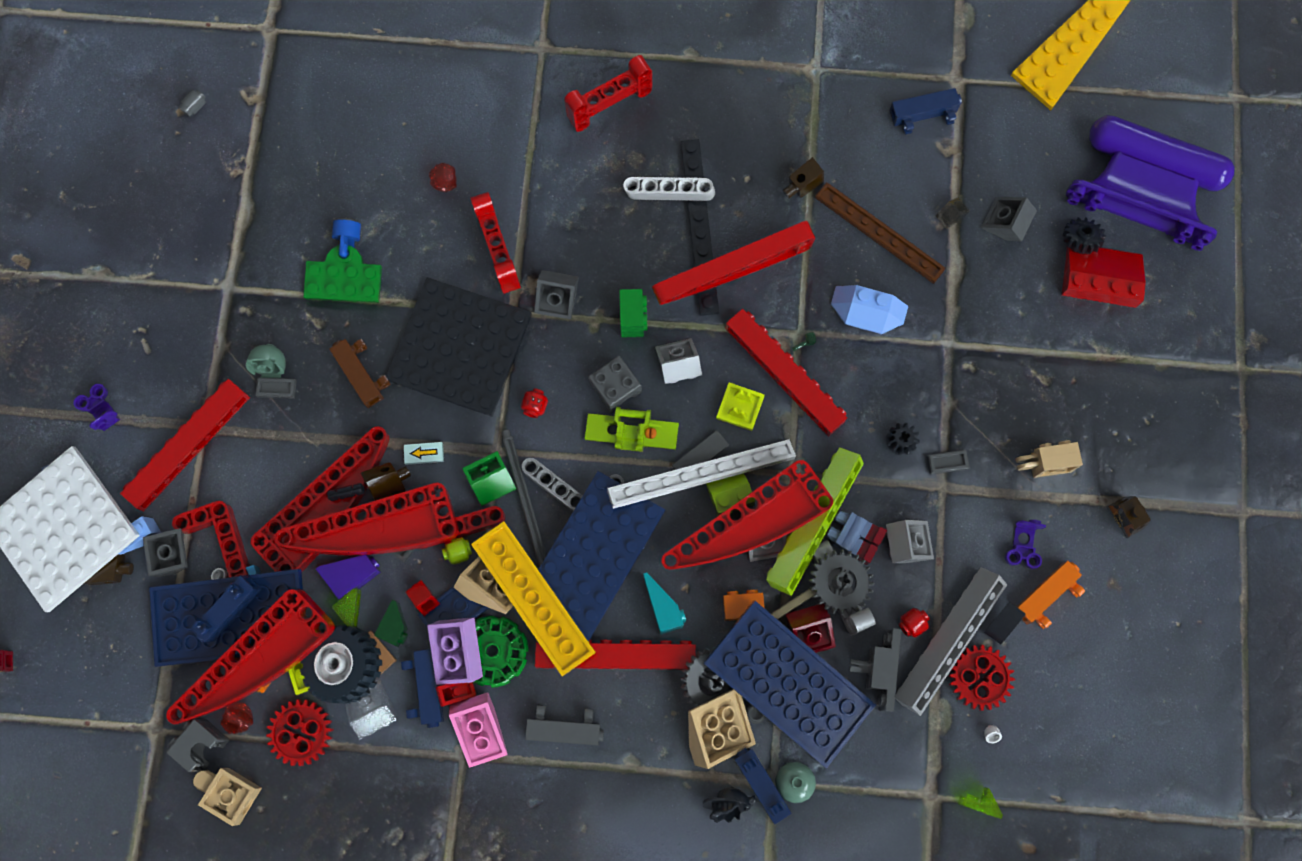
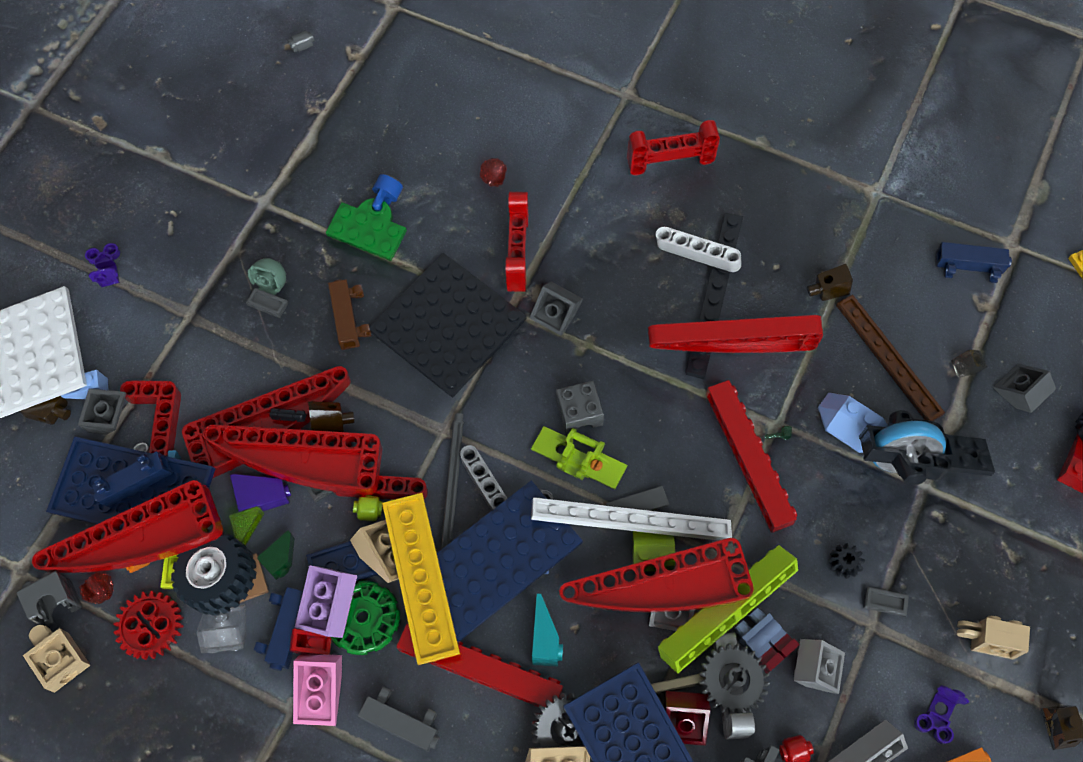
camera: 20 degrees right, 10 degrees down
red brick [120,379,250,512] -> none
light aqua tile [404,442,444,465] -> none
red brick [406,580,440,616] -> none
green slope [462,451,516,506] -> none
red head [521,388,548,418] -> none
green brick [620,289,648,337] -> none
light grey slope [655,338,702,384] -> none
neon yellow plate [716,382,765,431] -> none
orange brick [723,590,764,621] -> none
none -> black piece [859,410,995,486]

